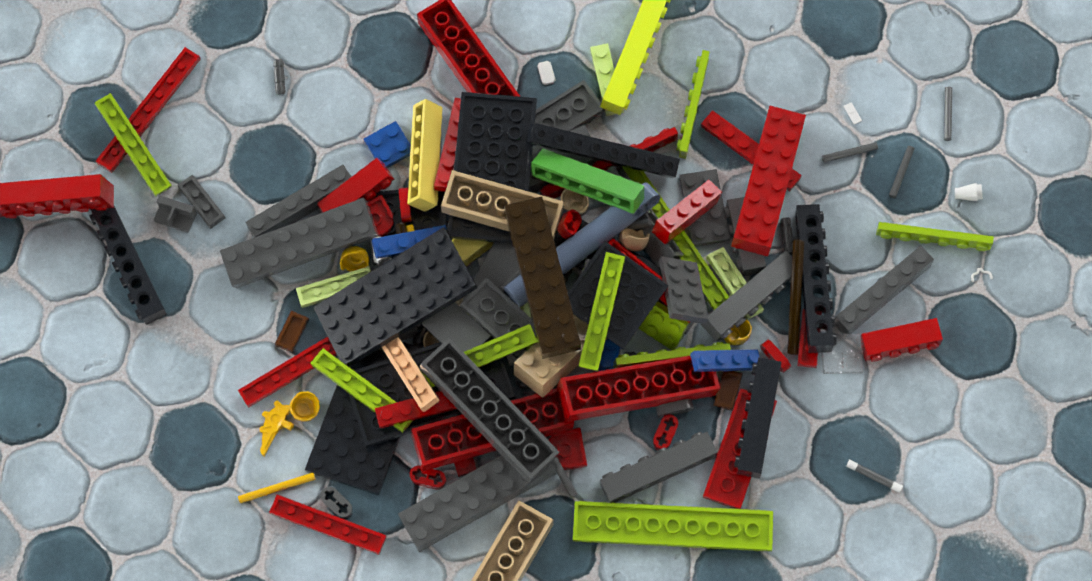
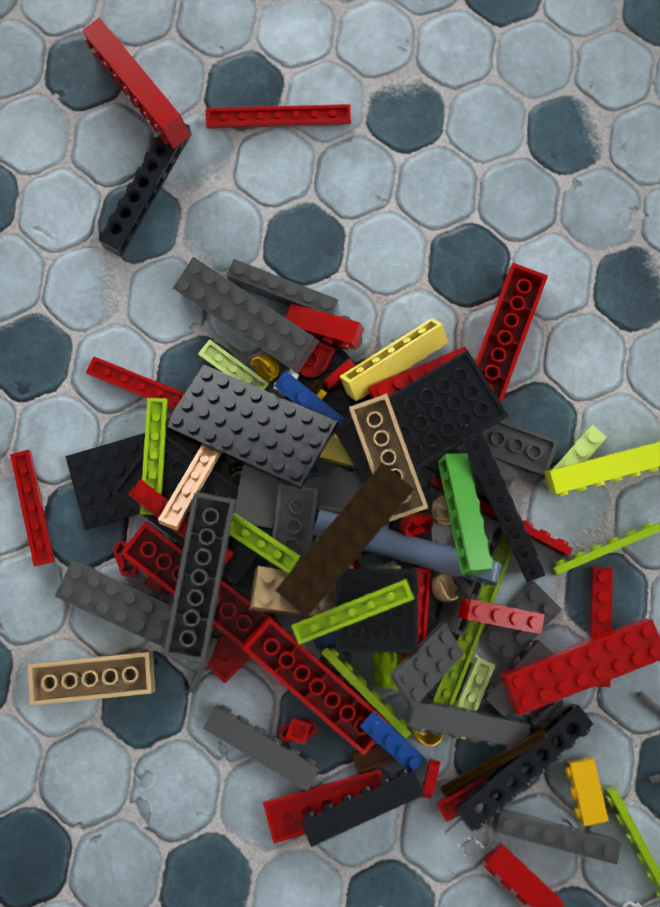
camera: 50 degrees right, 10 degrees up
lime plate [95,93,172,197] -> none
dark grey panel [154,195,197,233] -> none
dark grey tile [177,175,226,229] -> none
yellow bar [238,473,316,503] -> none
yellow piece [259,400,294,457] -> none
dark grey axle [273,59,286,95] -> none
reddish brown tile [275,311,309,353] -> none
yellow hair [290,391,320,422] -> none
dark grey beam [321,487,353,519] -> none
blue plate [364,121,411,168] -> none
white piece [537,61,556,86] -> none
lime plate [573,501,773,552] -> none
dark grey beam [656,399,694,418] -> none
none -> red plate [286,717,312,744]
none -> yellow brick [564,756,608,826]

